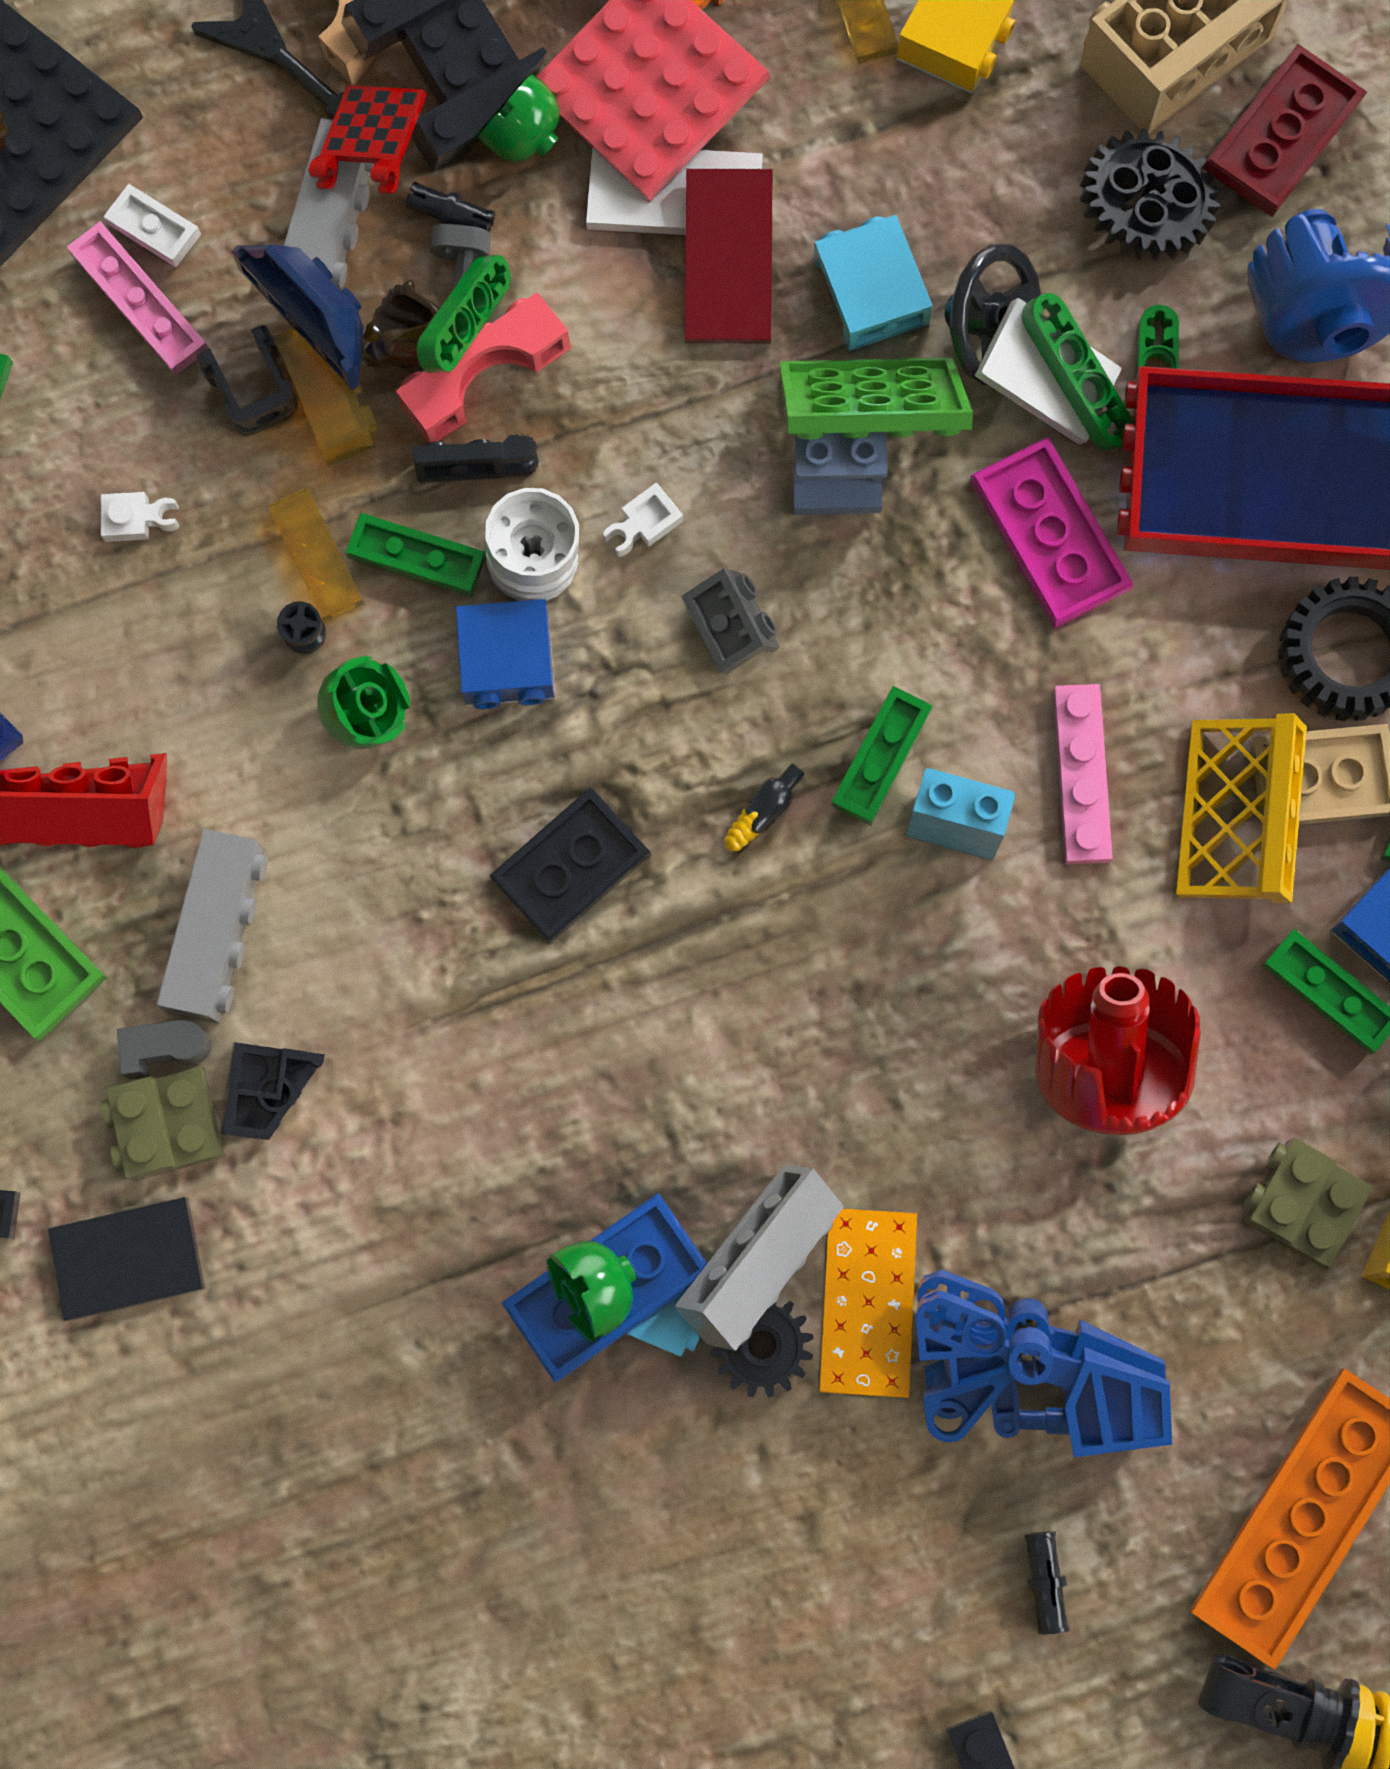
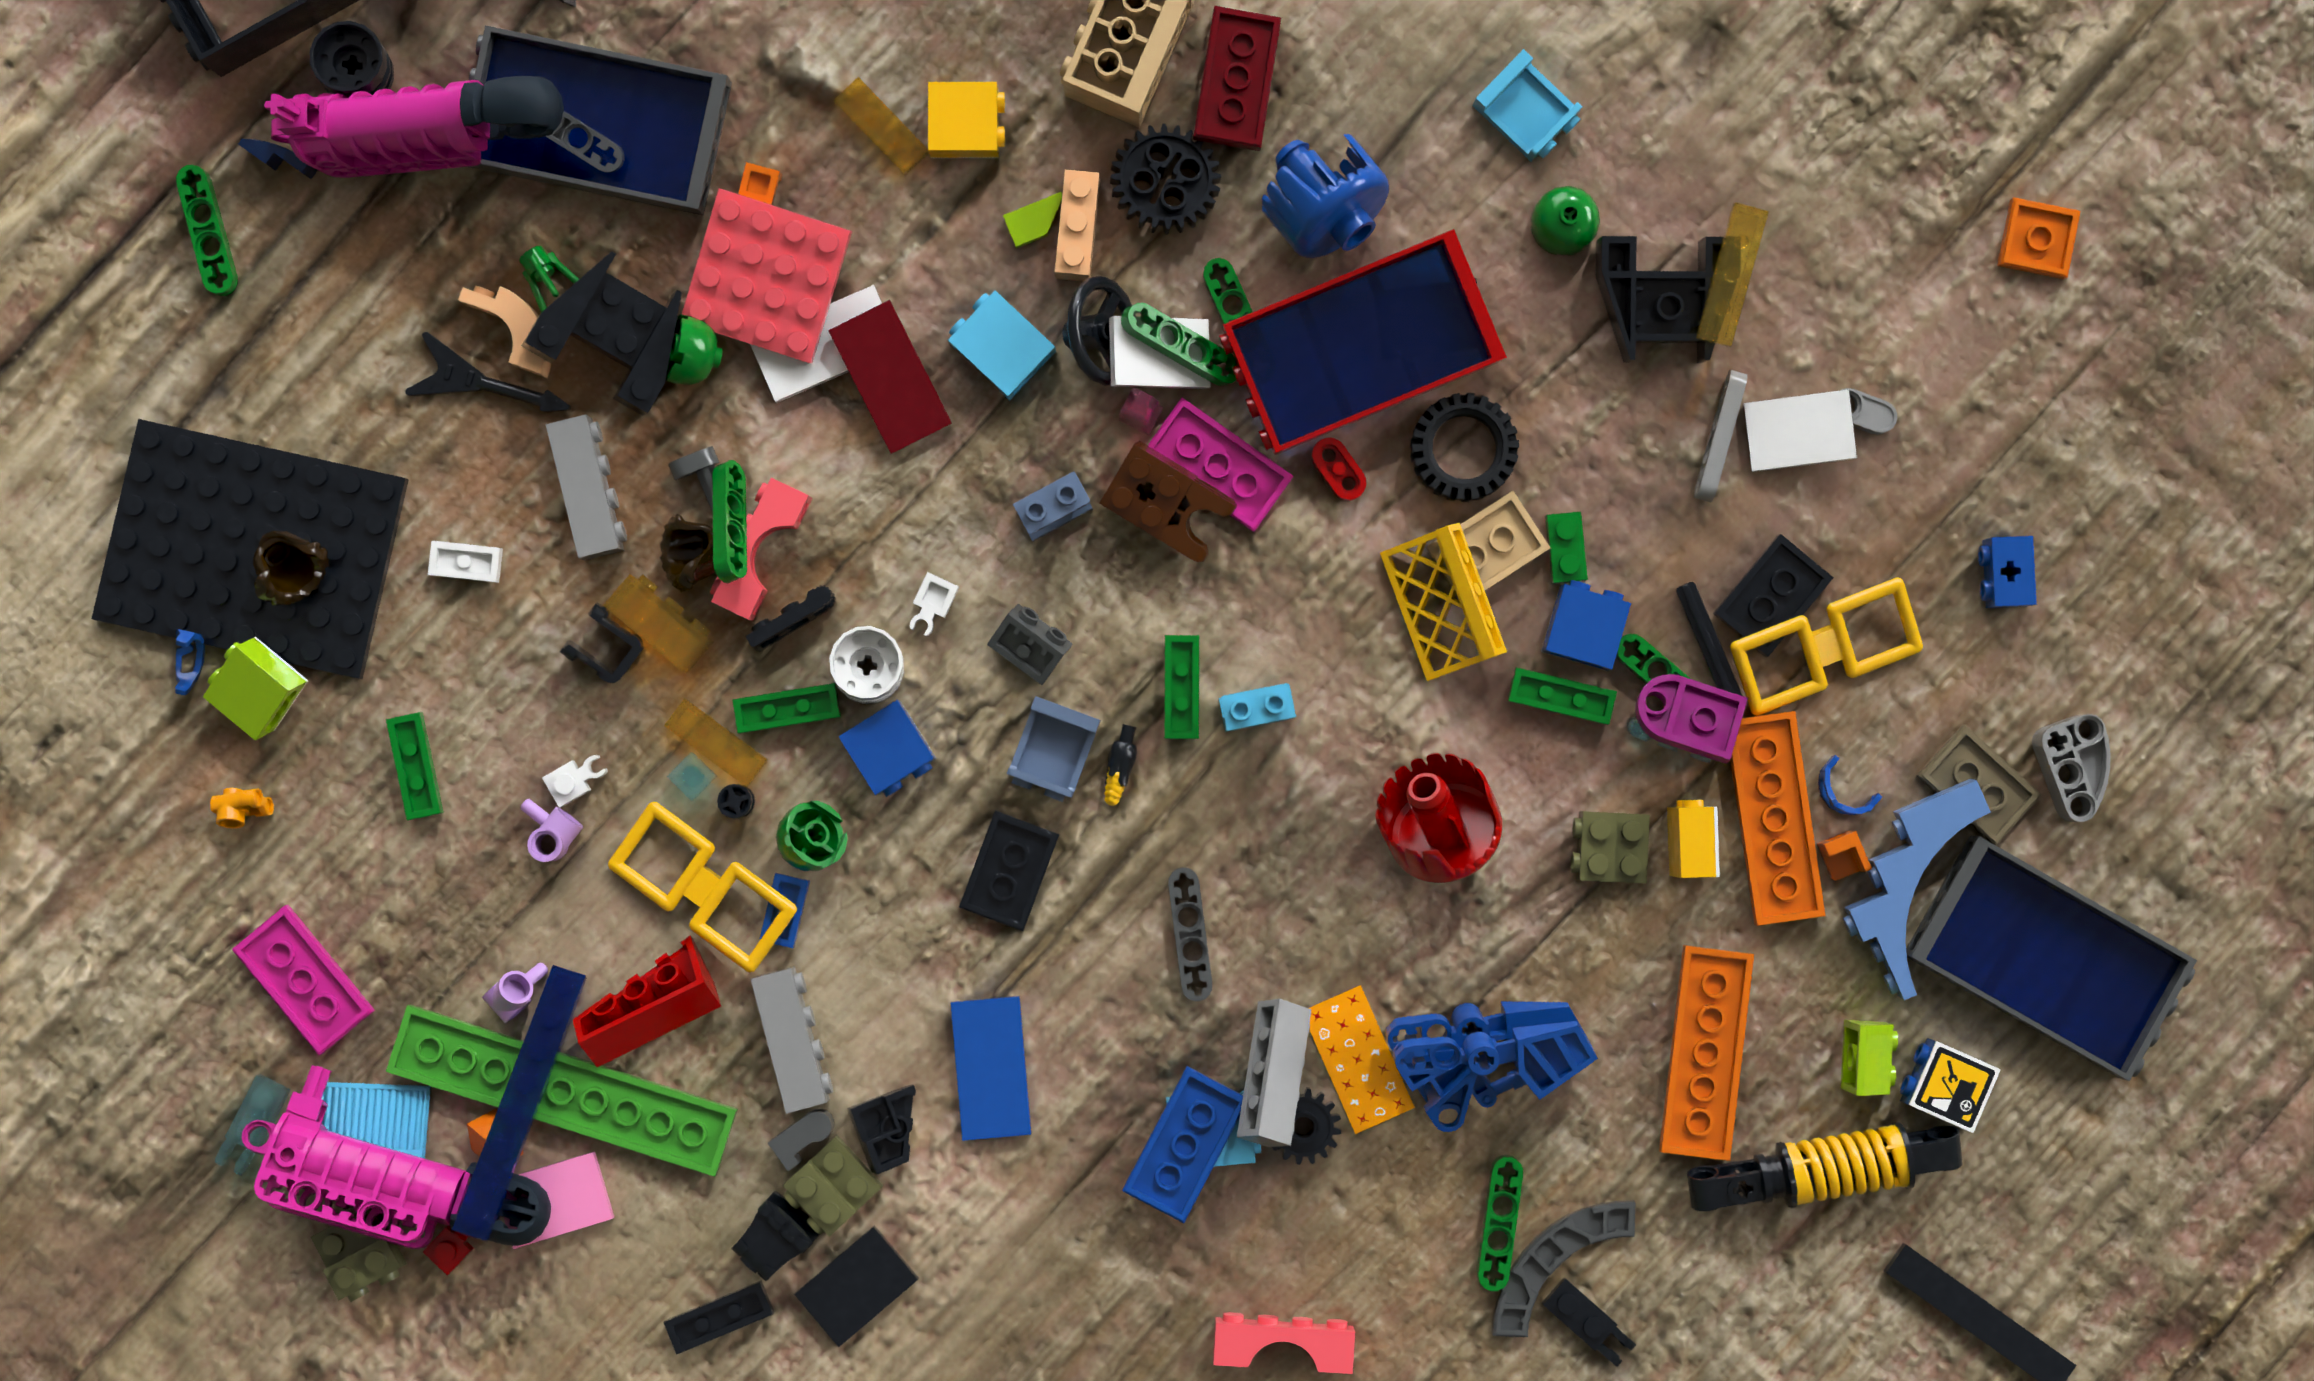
camera: 30 degrees left, 10 degrees up
bright pink plate [67,221,209,376] -> none
dark blue wedge [231,244,364,391] -> none
red flag [308,85,427,194] -> none
black pin [406,181,496,232] -> none
green cylinder [546,1241,636,1342] -> none
bright green piece [780,357,973,440] -> none
black pin [1025,1531,1070,1635] -> none
bright pink plate [1053,684,1113,865] -> none
none -> lavender piece [520,799,583,862]
none -> yellow bar [608,802,797,972]
none -> clear light blue plate [667,752,717,801]
none -> black piece [731,1191,819,1281]
none -> blue plate [759,873,810,948]
none -> blue tile [951,996,1032,1141]
none -> lime tile [1003,192,1062,249]
none -> sand blue panel [1007,696,1101,802]
none -> light nougat brick [1055,169,1100,282]
none -> reddish brown brick [1099,440,1237,562]
none -> clear pink leg [1119,388,1163,436]
none -> dark grey beam [1168,867,1212,1001]
none -> coral arch [1213,1312,1355,1374]
none -> red plate [1311,437,1366,501]
none -> green beam [1476,1155,1523,1291]
none -> dark grey tile [1492,1200,1636,1337]

